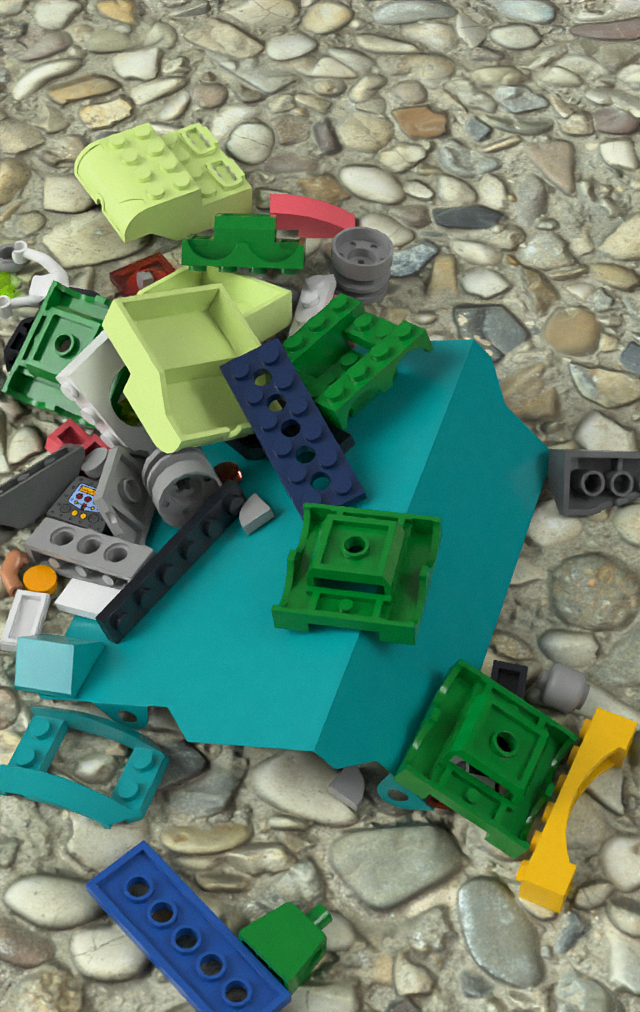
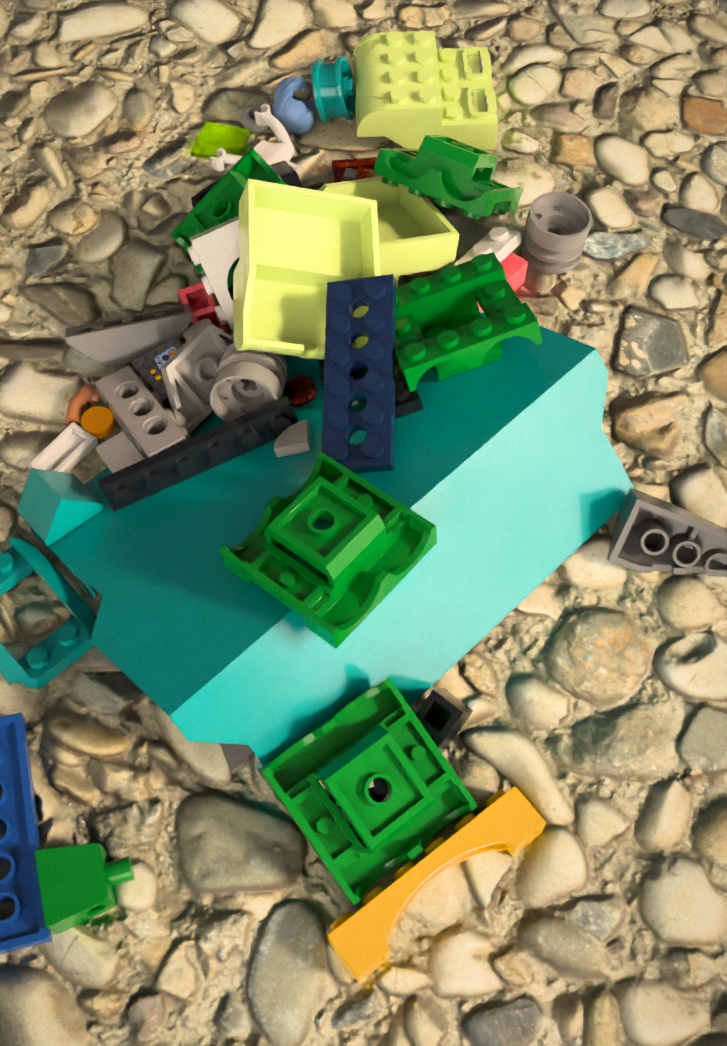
camera: 30 degrees right, 10 degrees up
coral slope [270,194,355,238] -> none
light grey head [535,663,590,714] -> none
none -> medium blue hair [271,76,316,134]
none -> teal wheel [312,56,356,124]

